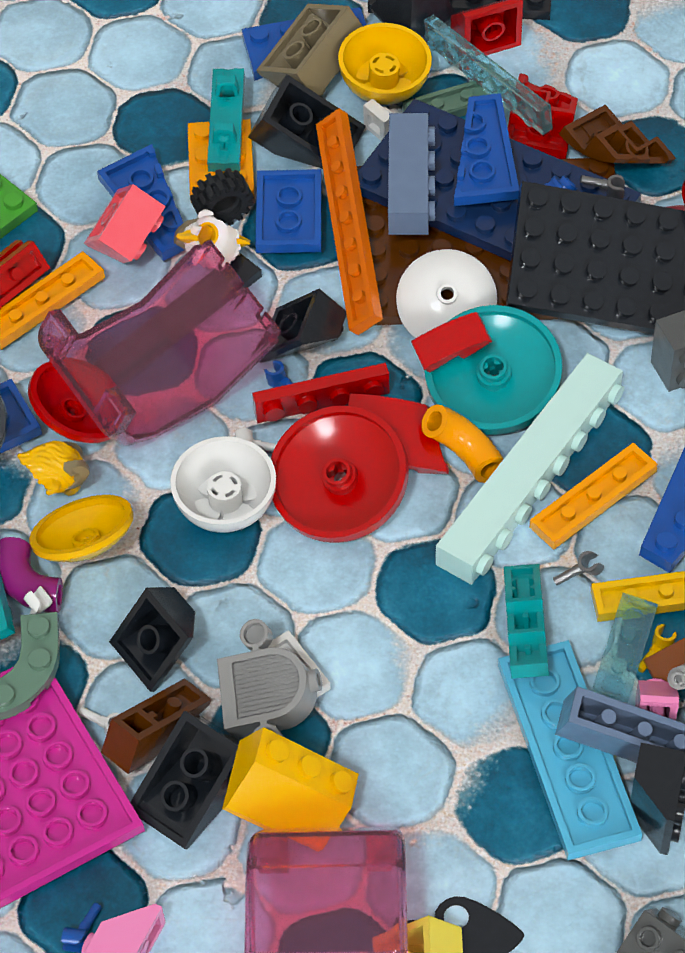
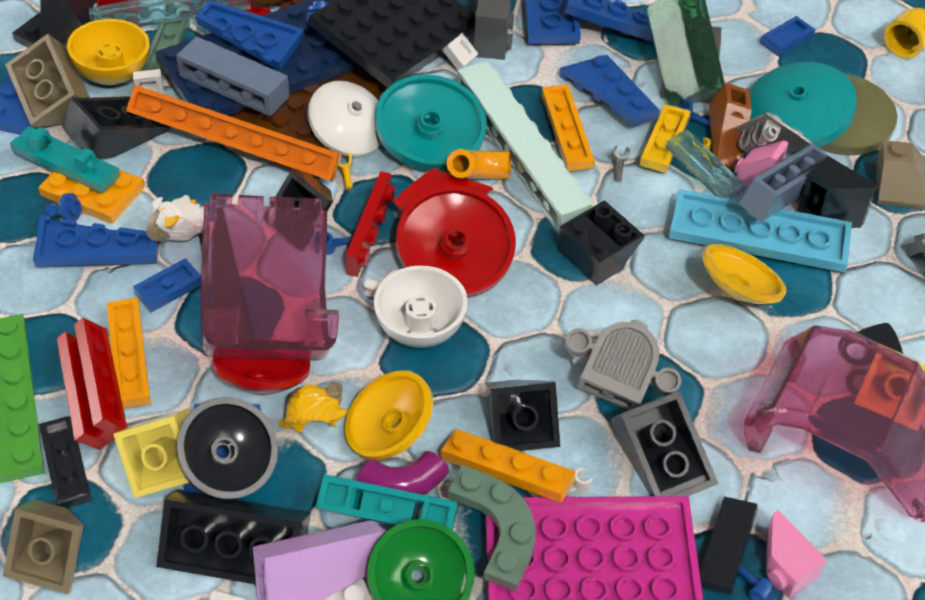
camera: 65 degrees left, 5 degrees down
white hand [24,586,53,614] -> none
coral slope [84,184,166,263] -> none
reddish brown slope [101,678,211,774] -> none
black tyre [190,168,254,226] -> none
yellow slope [222,727,359,855] -> none
blue plate [255,169,322,253] -> none
red slope [411,312,492,373] -> none
teal slope [504,564,549,679] -> none
none -> blue plate [46,193,82,221]
none -> blue plate [133,258,203,313]
none -> yellow hand [338,153,353,190]
none -> light orange plate [441,429,576,503]
none -> white plate [443,33,479,70]
none -> black slope [557,200,644,286]
none -> black tile [699,496,758,595]
none -> yellow dish [702,244,787,305]

